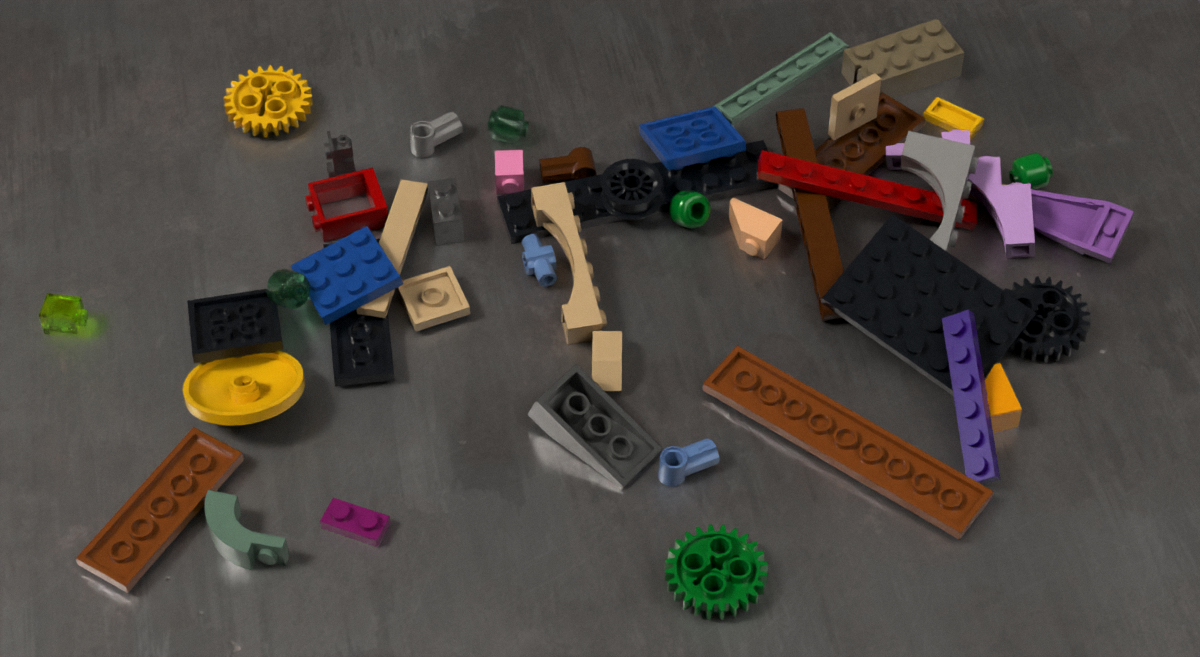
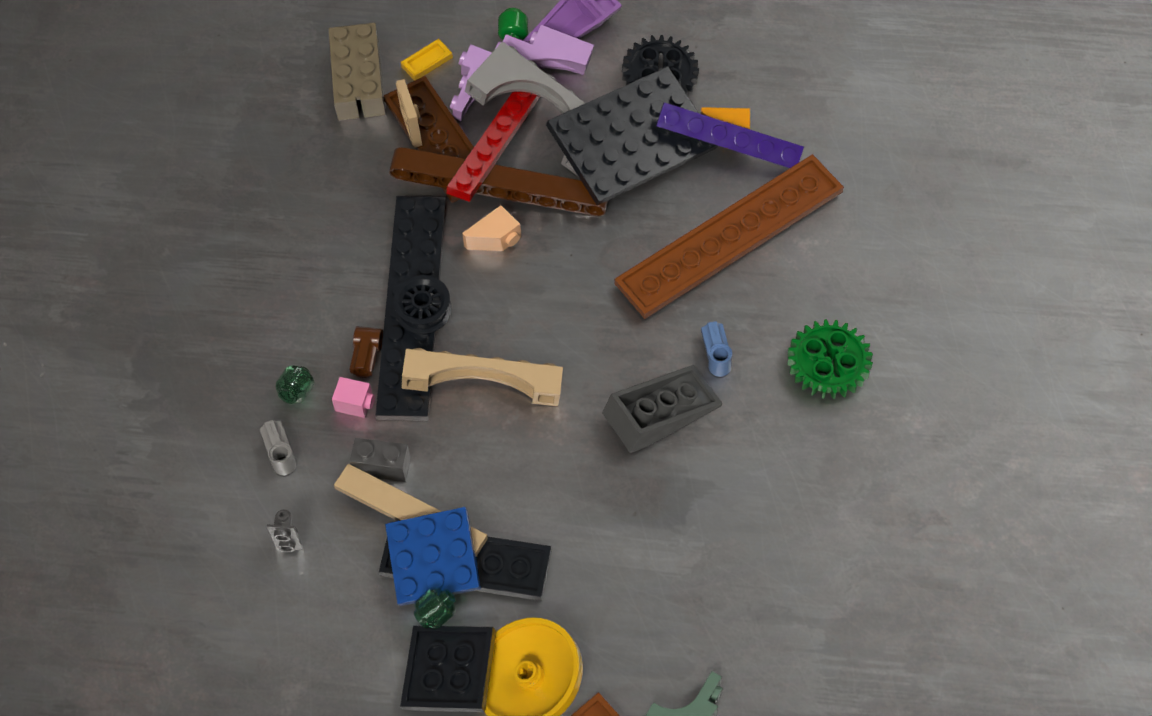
camera: 70 degrees left, 10 degrees up
yellow gear [224,65,313,137] -> none
red window [305,168,388,242] -> none
magenta plate [320,498,391,548] -> none
tan plate [396,266,471,331] -> none
medium blue axle [522,234,557,287] -> none
tan slope [592,331,622,391] -> none
blue plate [639,106,746,170] -> none
green head [669,191,711,229] -> none
sand green tile [713,32,849,126] -> none

